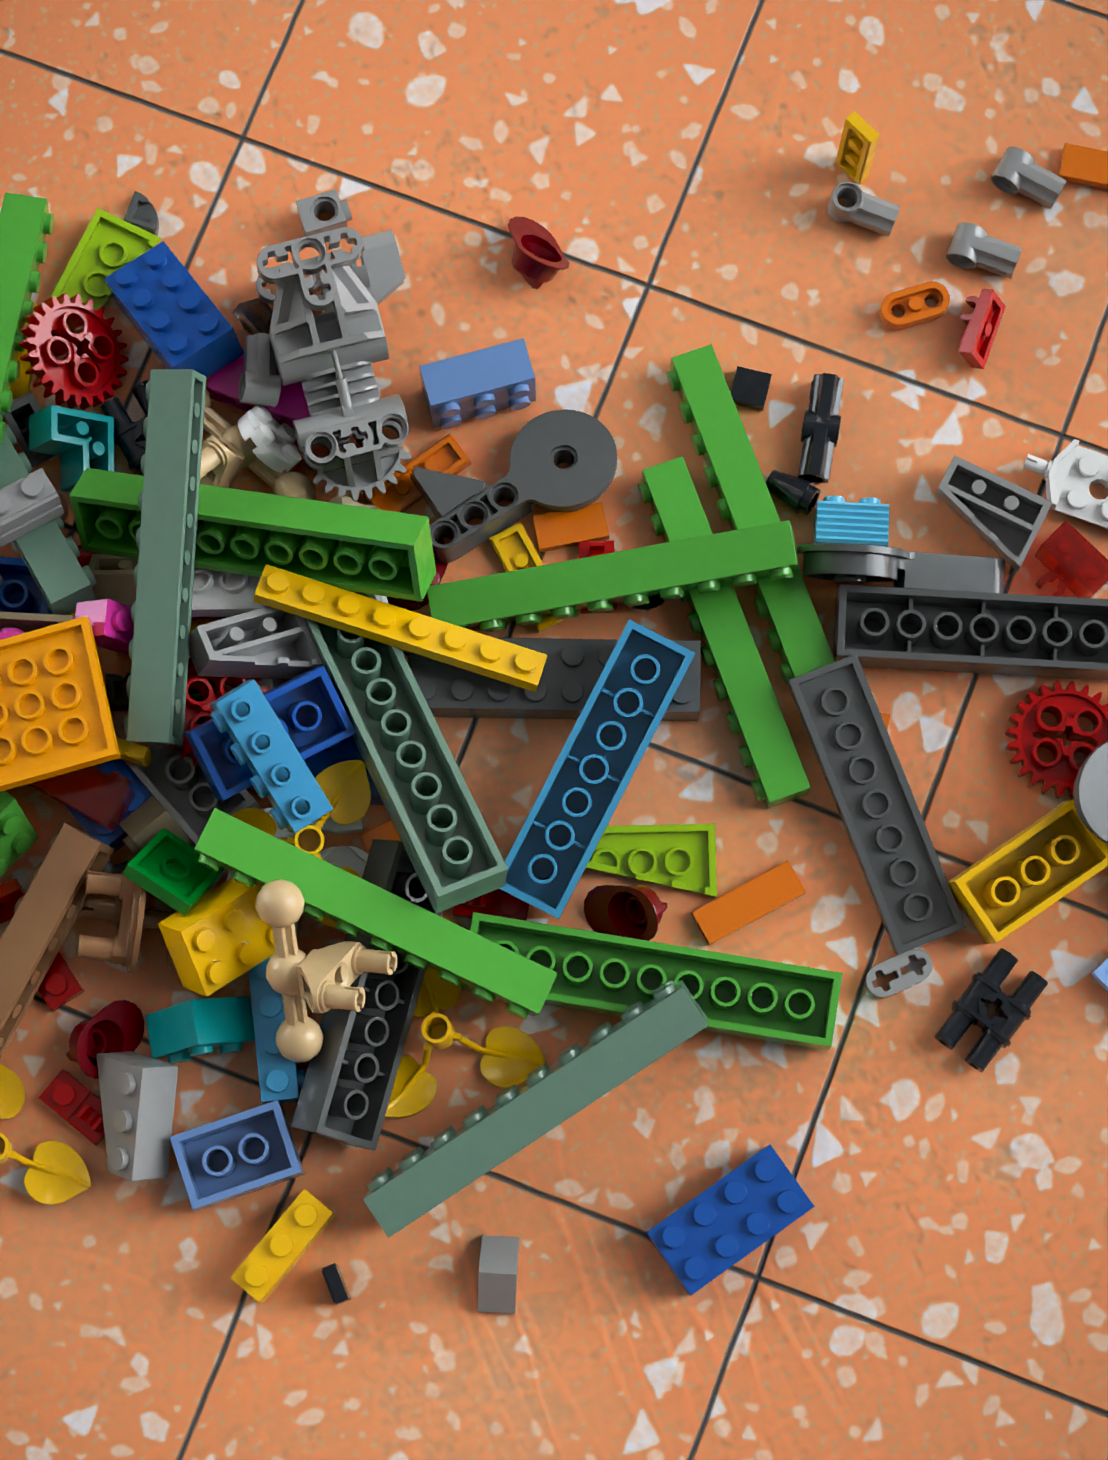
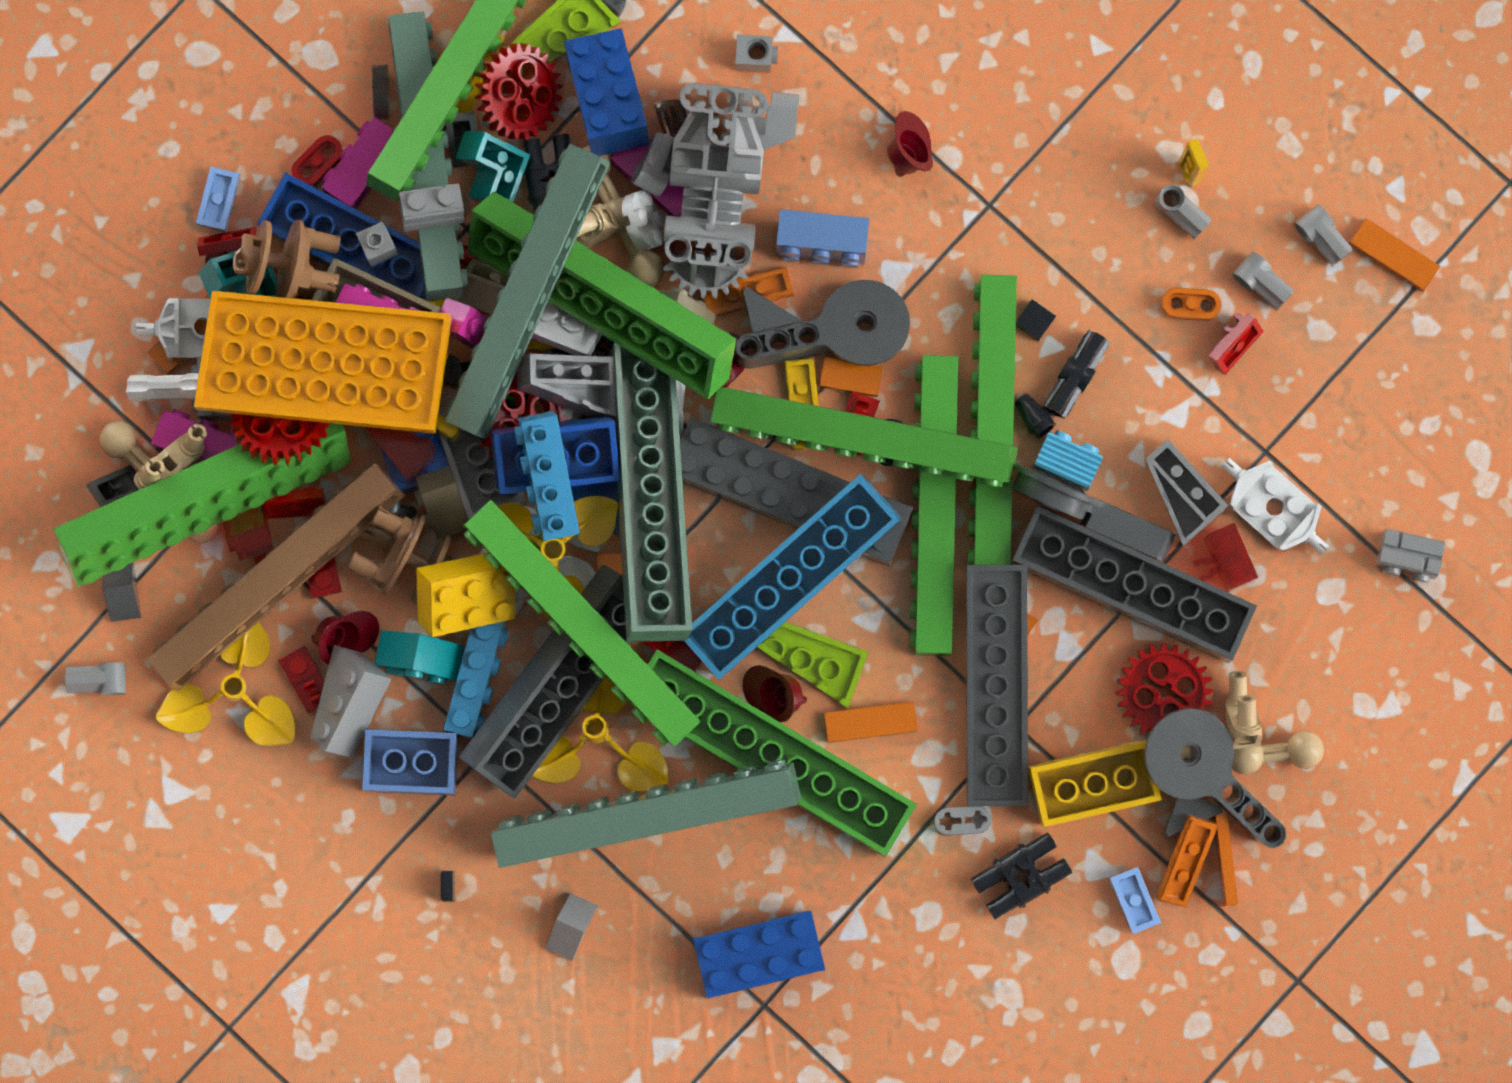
camera: 20 degrees right, 5 degrees up
green plate [122,828,225,916] -> none
yellow brick [230,1189,336,1303] -> none
yellow plate [253,564,548,692] -> none
tan connector [256,879,397,1063] -> none

